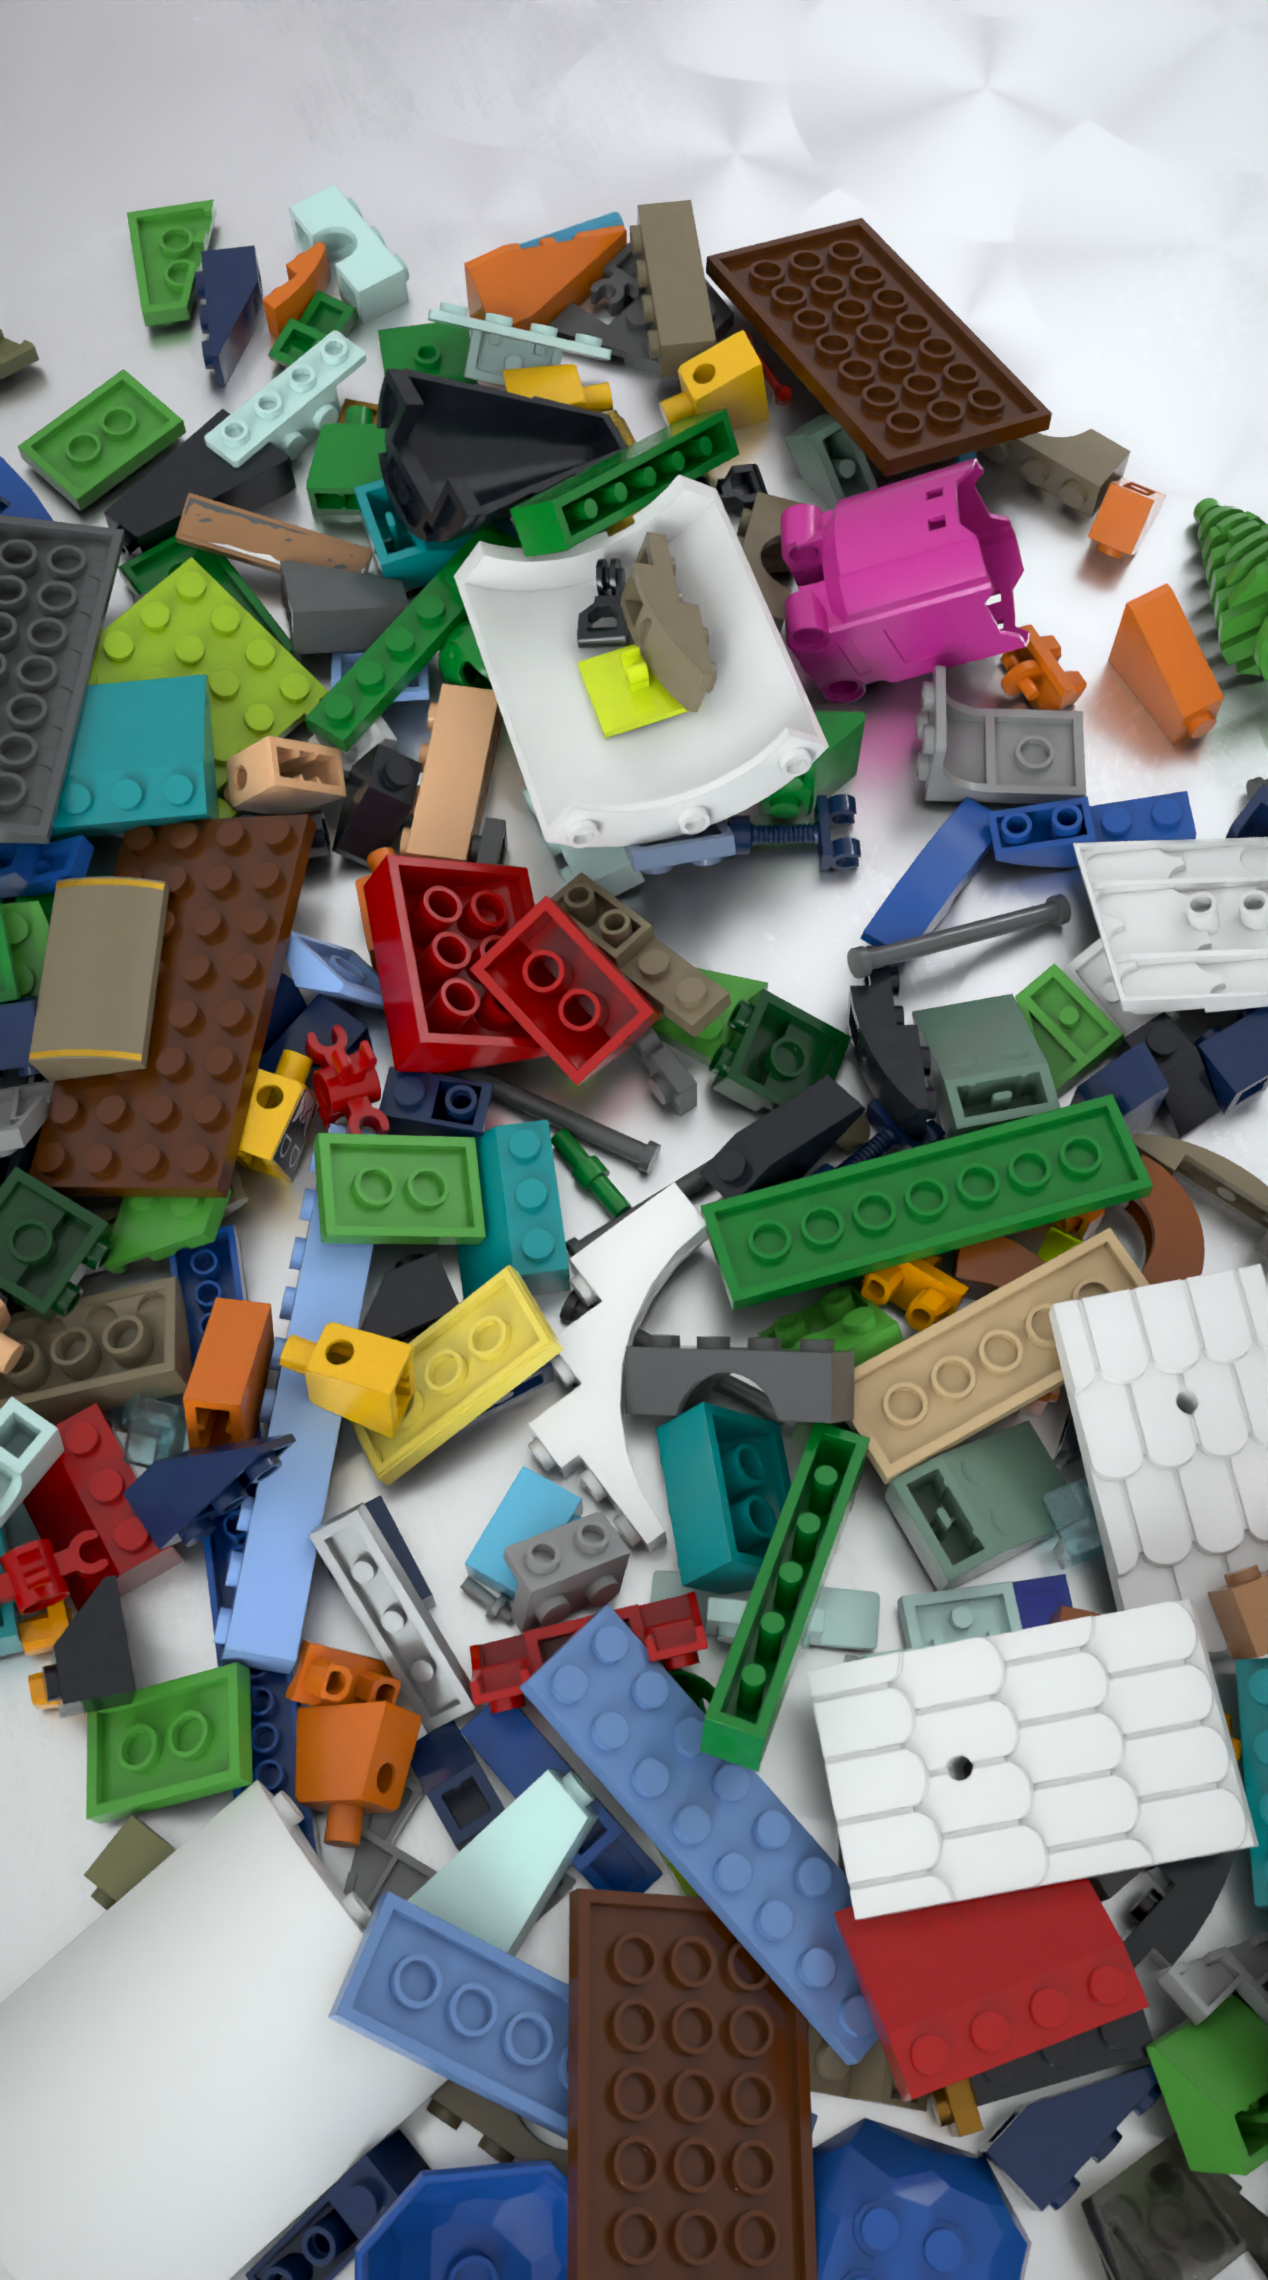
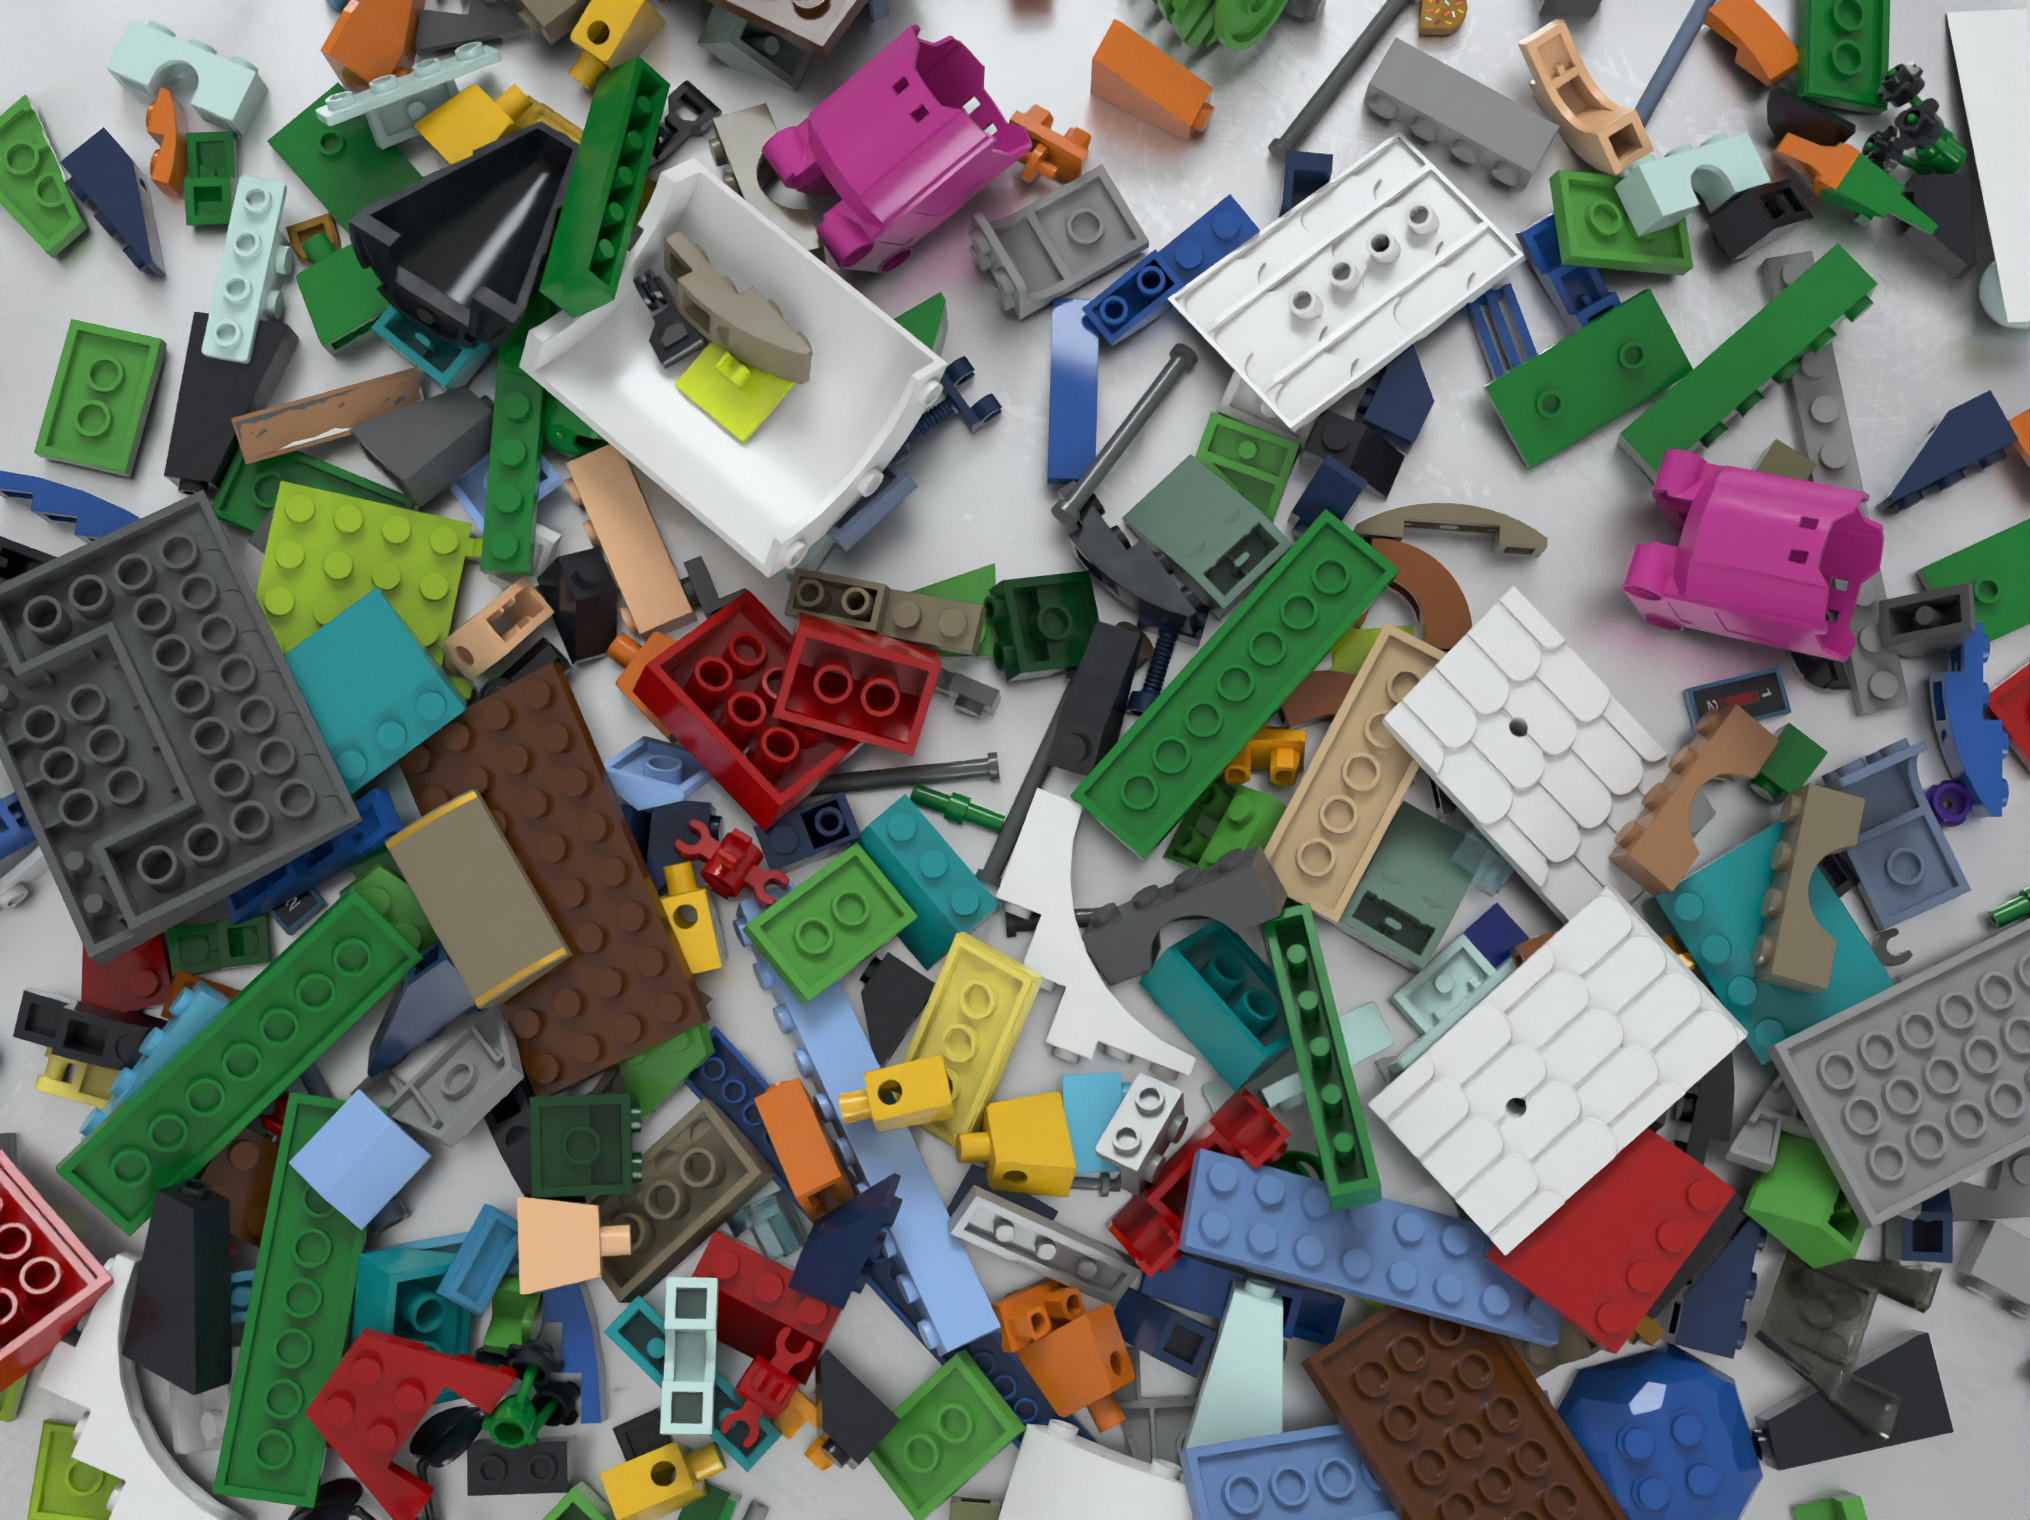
camera: 30 degrees left, 15 degrees up
none -> yellow torso [955,1091,1076,1197]

